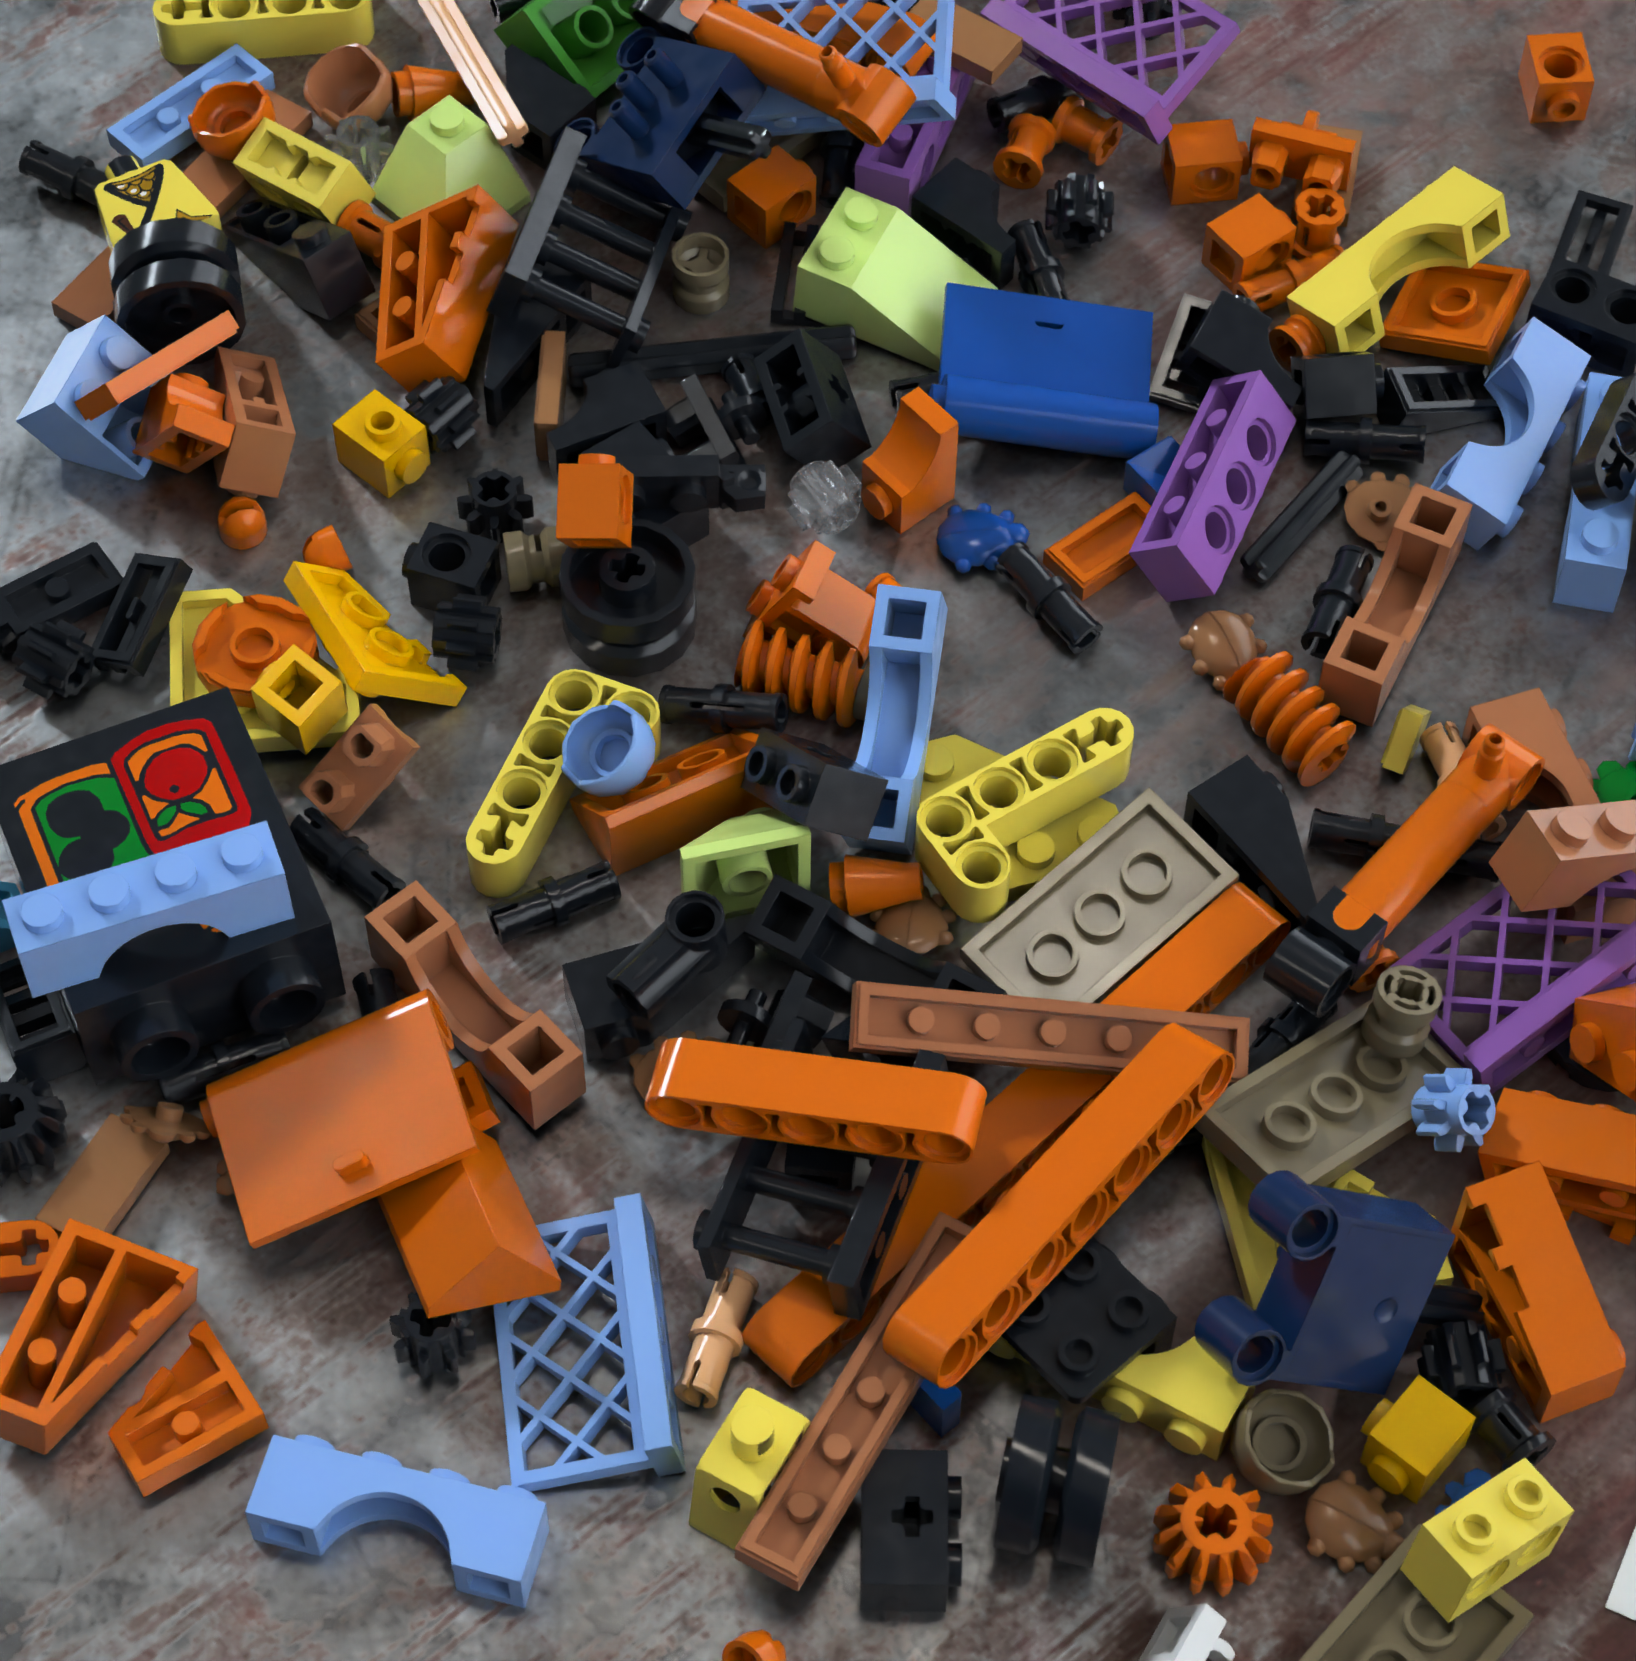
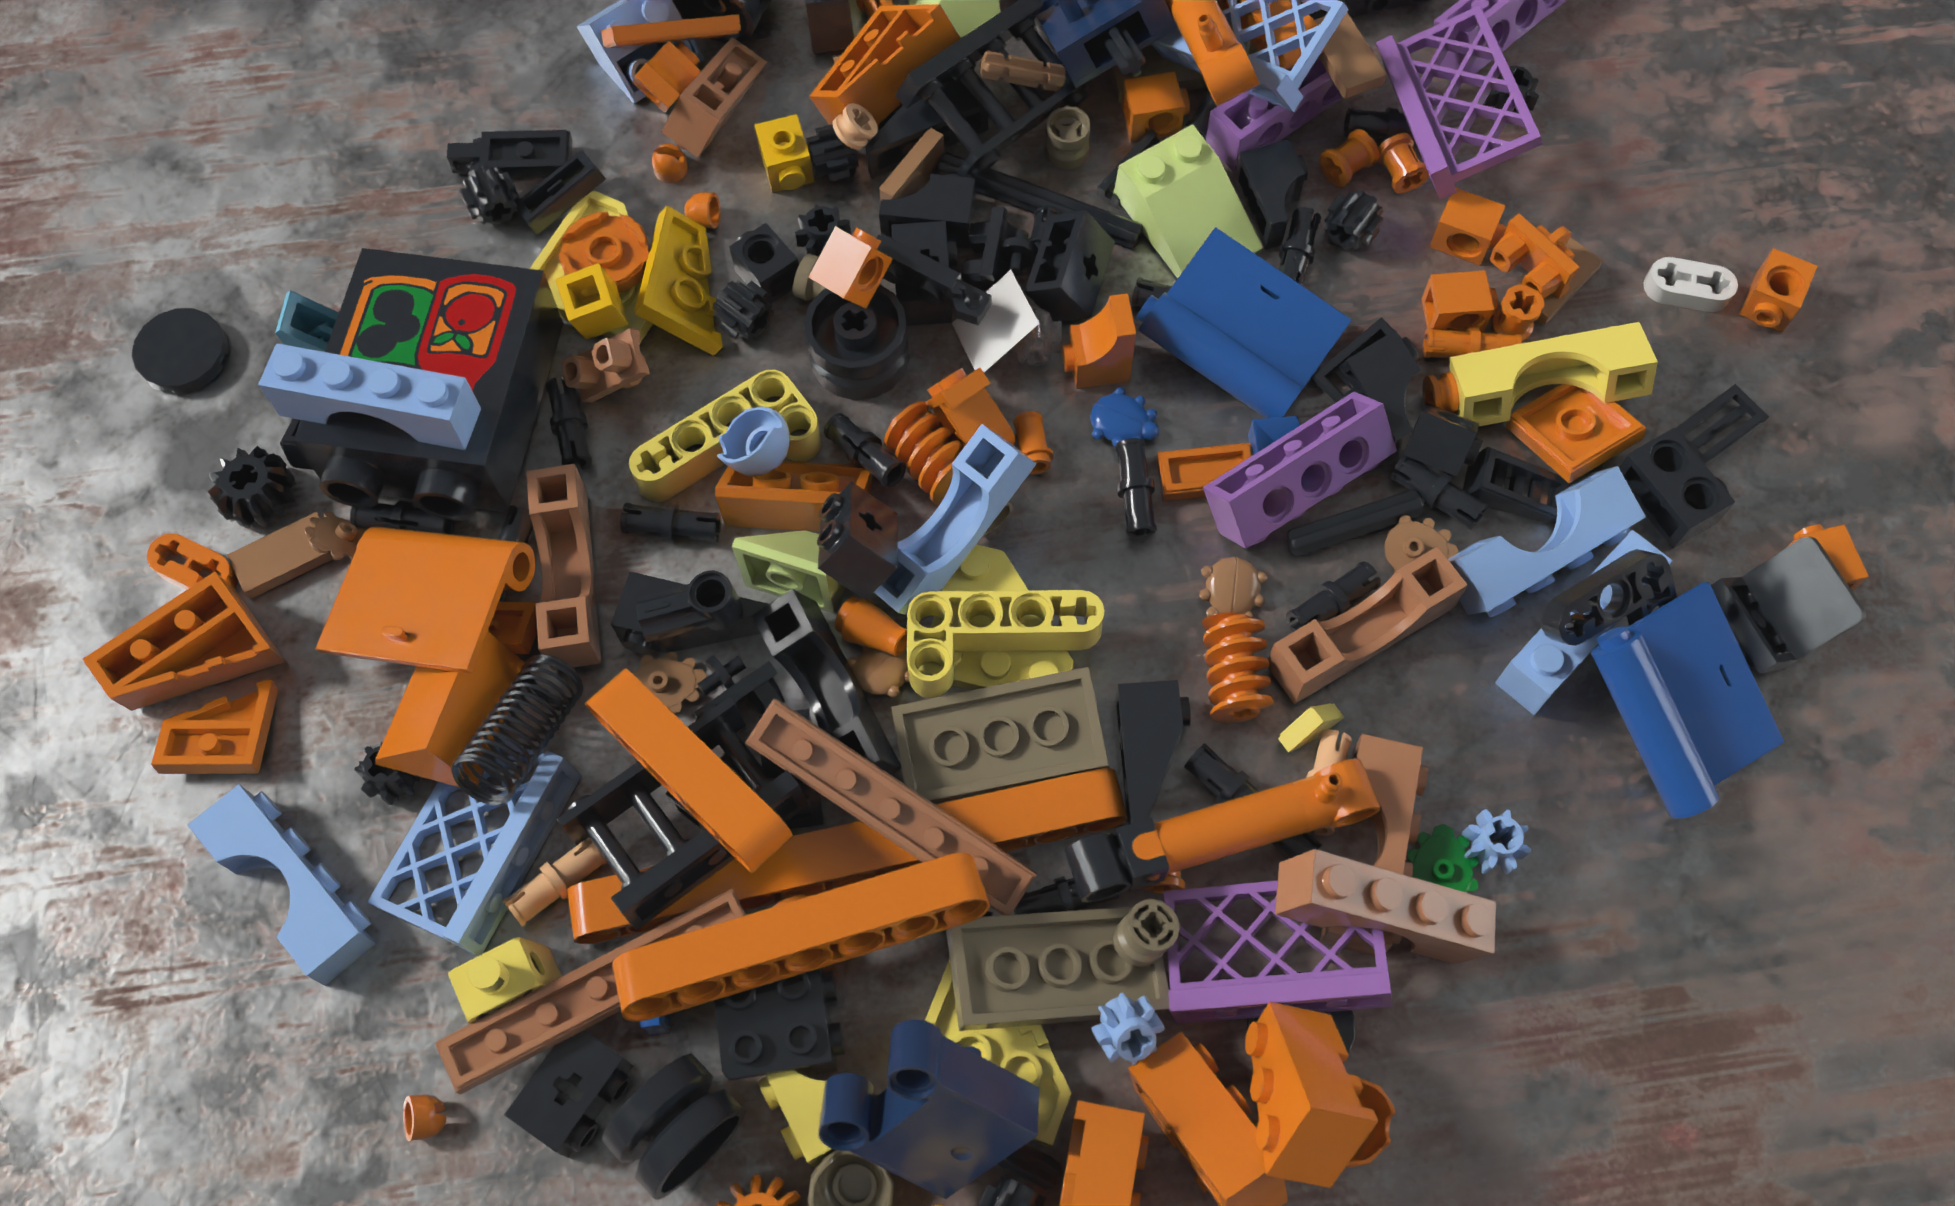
camera: 35 degrees right, 10 degrees up
none -> black piece [451,654,584,805]
none -> light nougat bush [833,103,878,150]
none -> white sticker [952,270,1040,372]
none -> medium nougat axle [980,51,1066,92]
none -> white beam [1643,257,1738,312]

